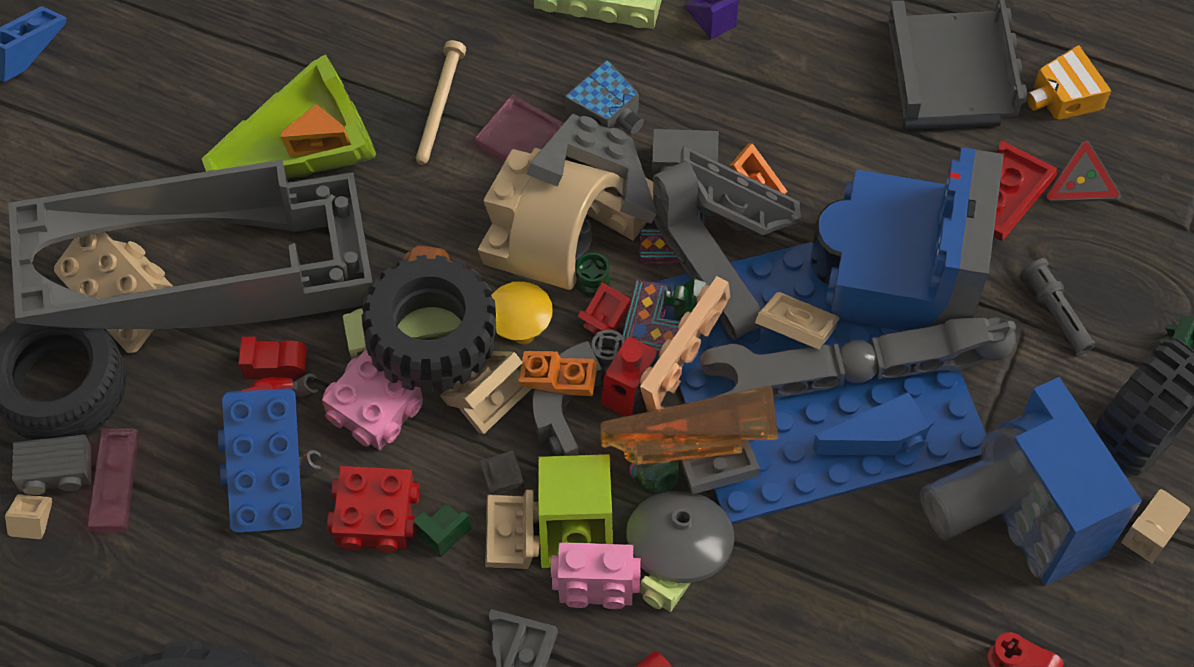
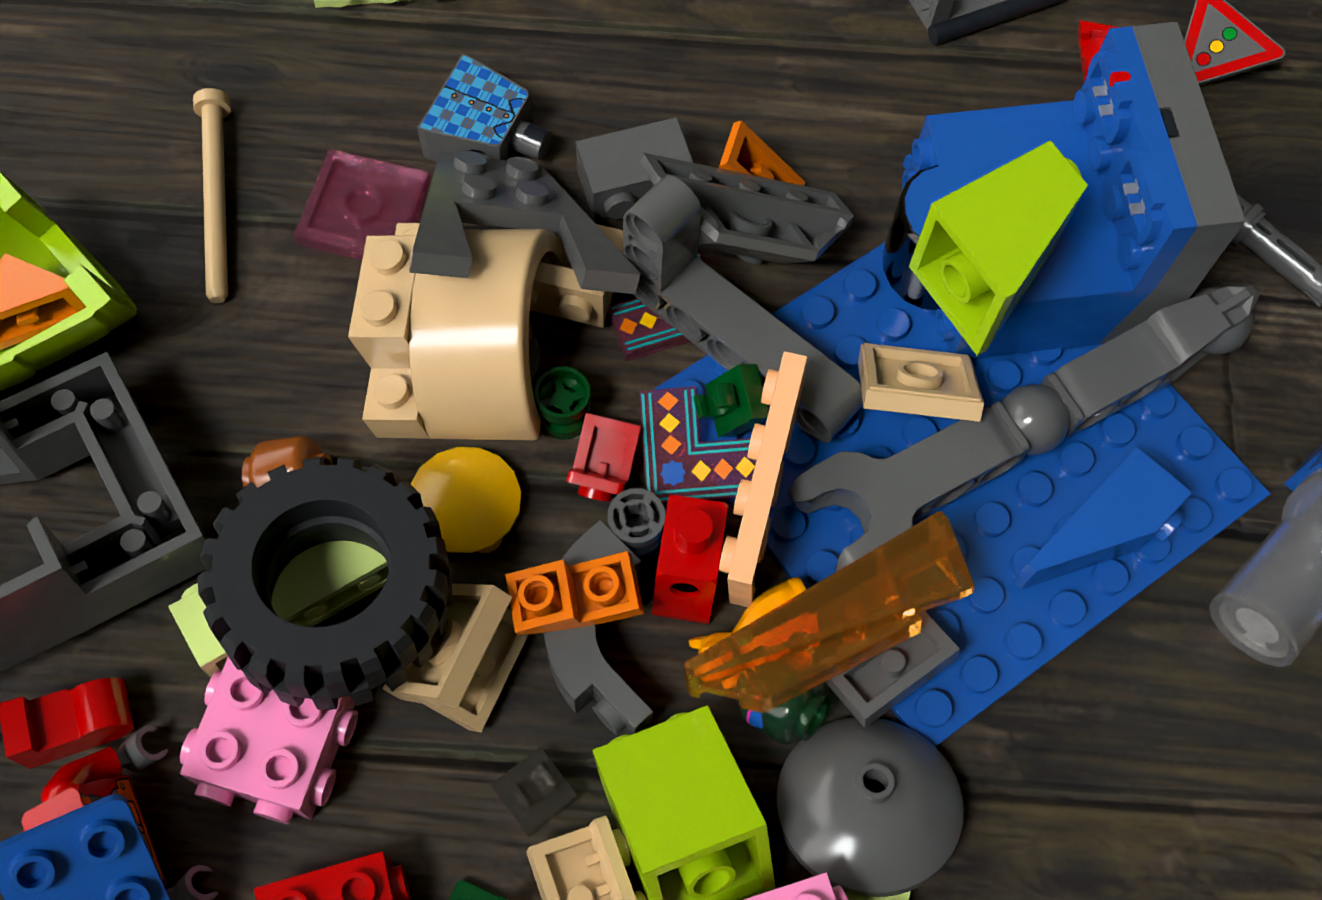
camera: 25 degrees left, 5 degrees up
none -> lime slope [909,140,1088,356]

